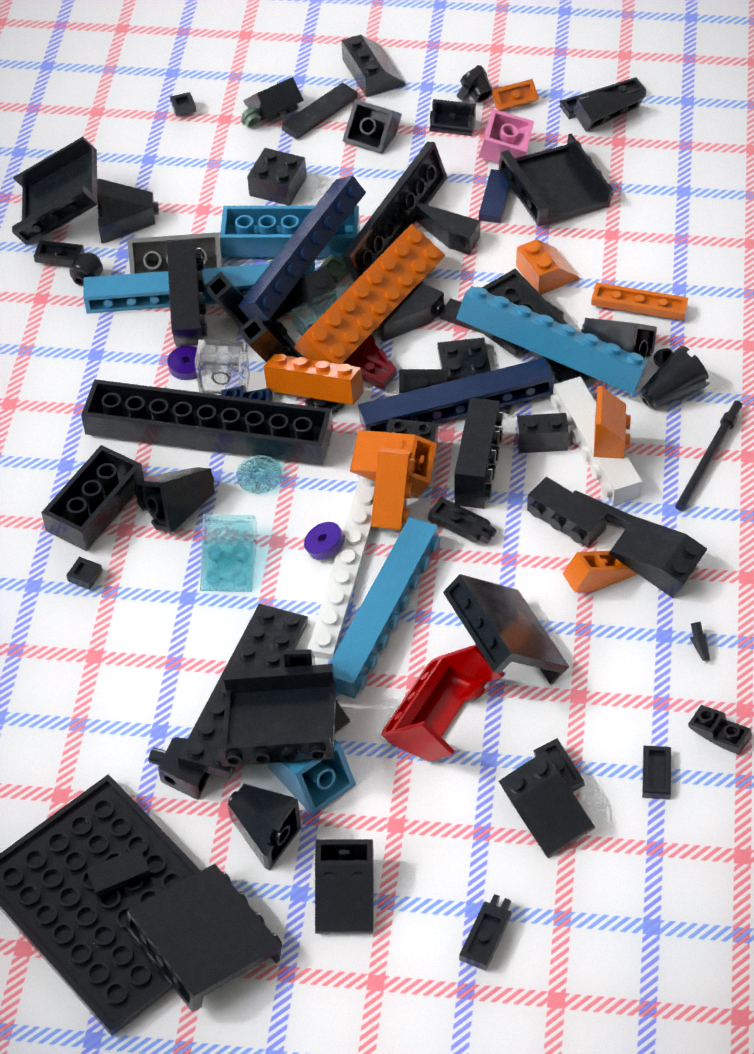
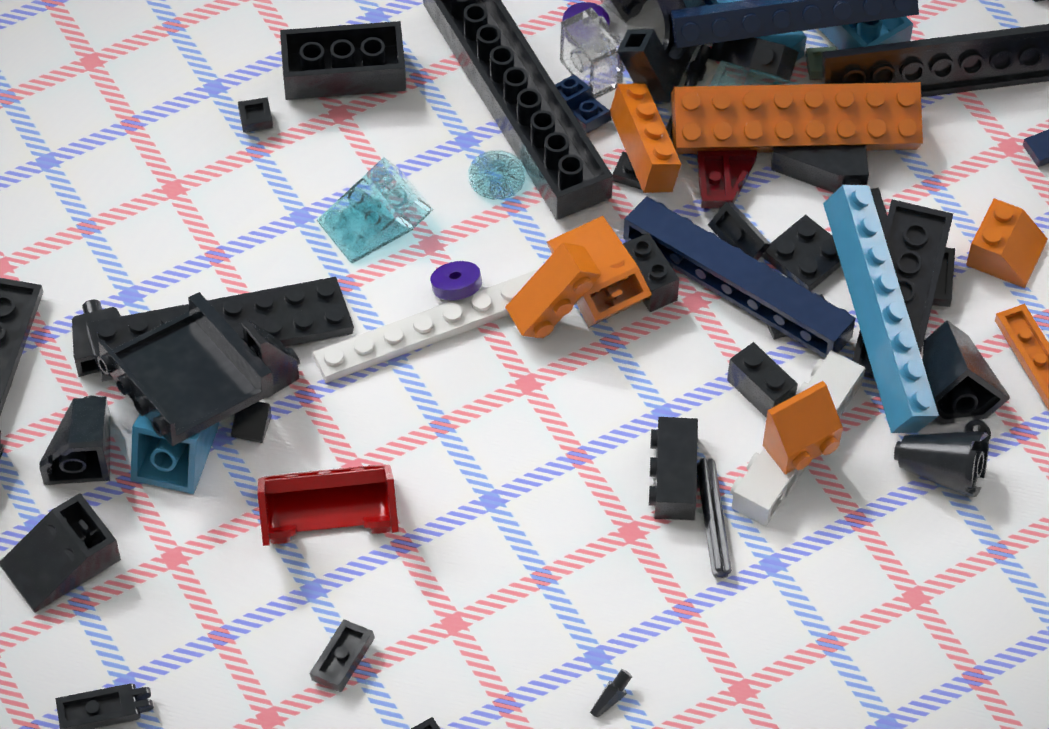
camera: 50 degrees right, 5 degrees up
black slope [134,467,215,532] -> none
dark azure brick [329,517,440,699] -> none
black slope [416,202,481,255] -> none
black hinge [428,497,497,544] -> none
black panel [443,574,569,685] -> none
black brick [454,398,504,509] -> none
black slope [498,750,596,858] -> none
orange slope [562,551,637,593] -> none
black slope [608,516,707,598] -> none
black bar [675,400,743,511] -> none

